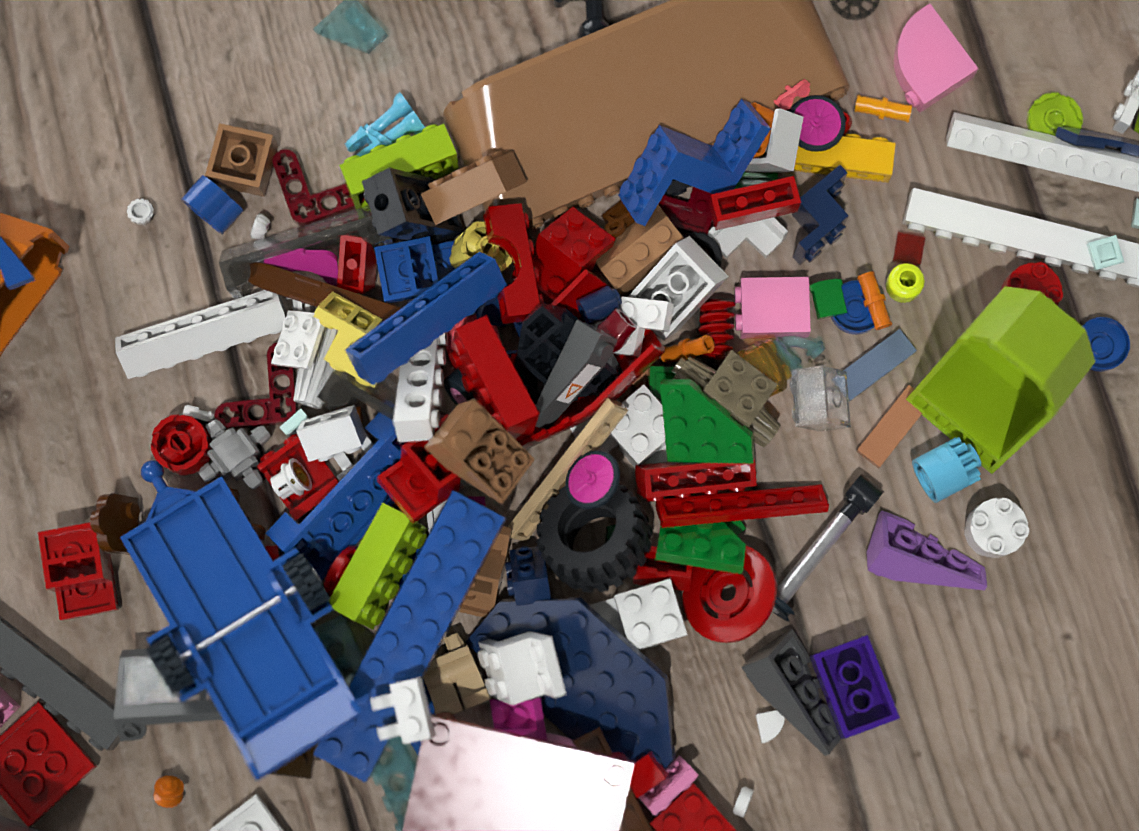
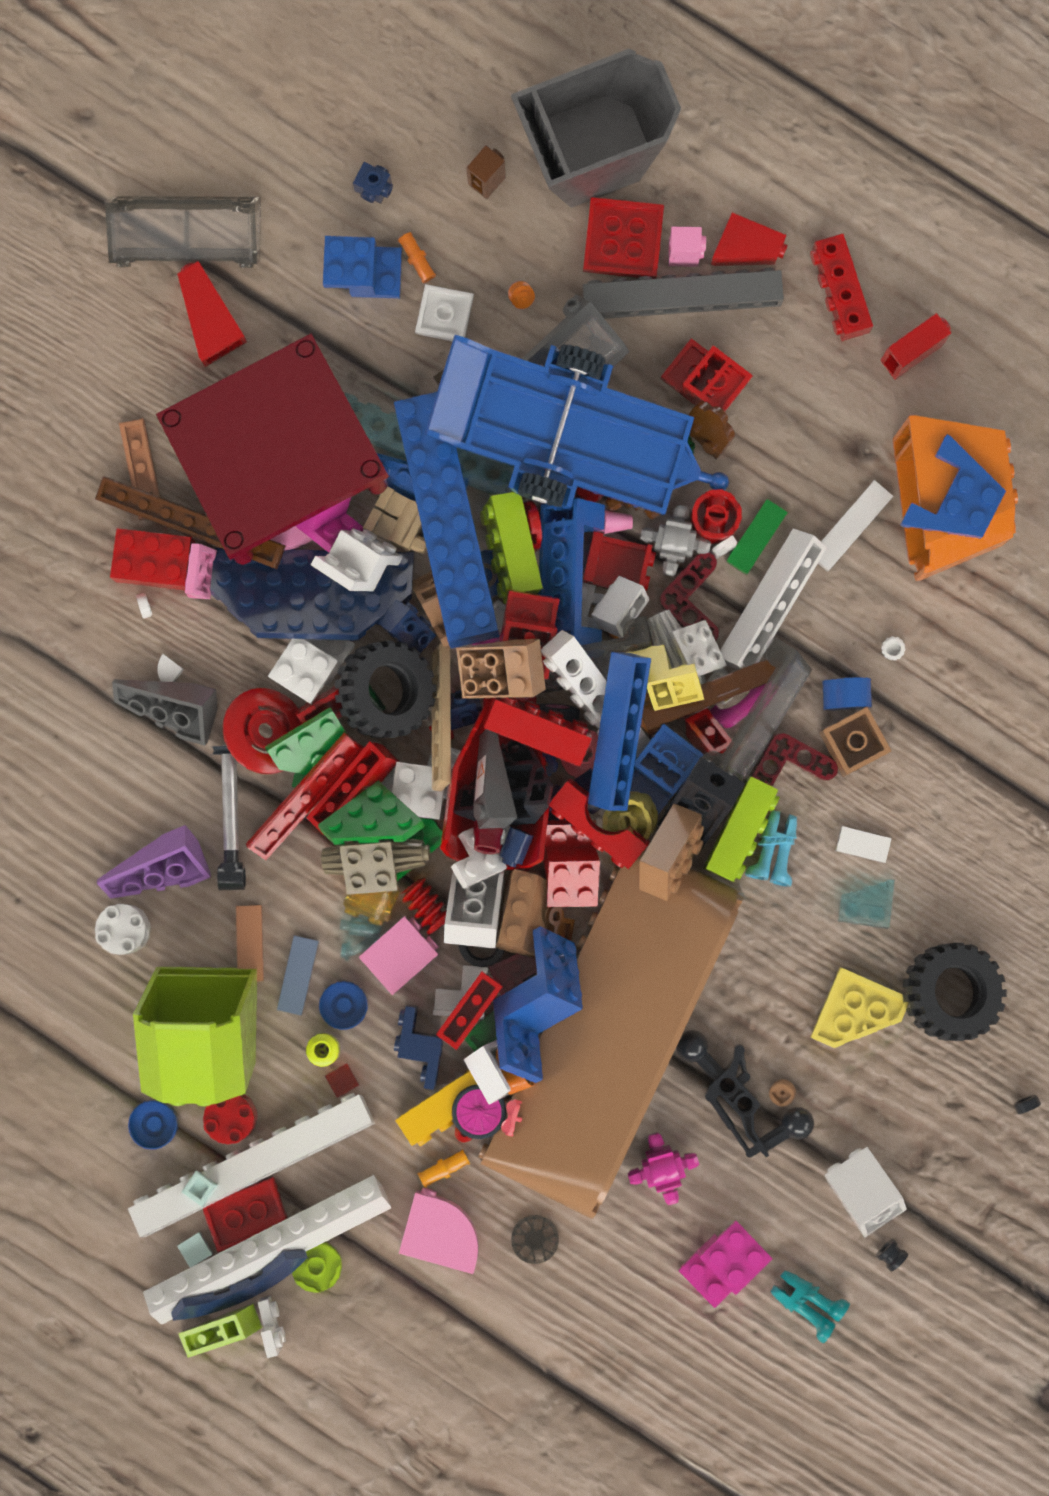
camera: 140 degrees right, 5 degrees up
white piece [250,213,270,239] -> none
white piece [270,458,312,499] -> none
light aqua tile [280,409,310,437] -> none
white plate [370,677,435,744] -> none
dark pink wheel [565,450,620,509] -> none
red tile [629,751,669,799] -> none
orange pin [661,335,714,365] -> none
clear brick [789,365,851,431] -> none
green tile [809,279,847,320] -> none
dark purple brick [810,635,900,739] -> none
orange pin [857,271,892,330] -> none
medium azure gear [912,437,981,503] -> none
none -> red tile [202,1177,288,1253]
none -> dark blue brick [450,690,482,730]
none -> bright pink cone [596,510,633,534]
none -> green tile [726,499,788,575]
none -> white tile [818,480,893,572]
none -> white tile [835,826,891,863]

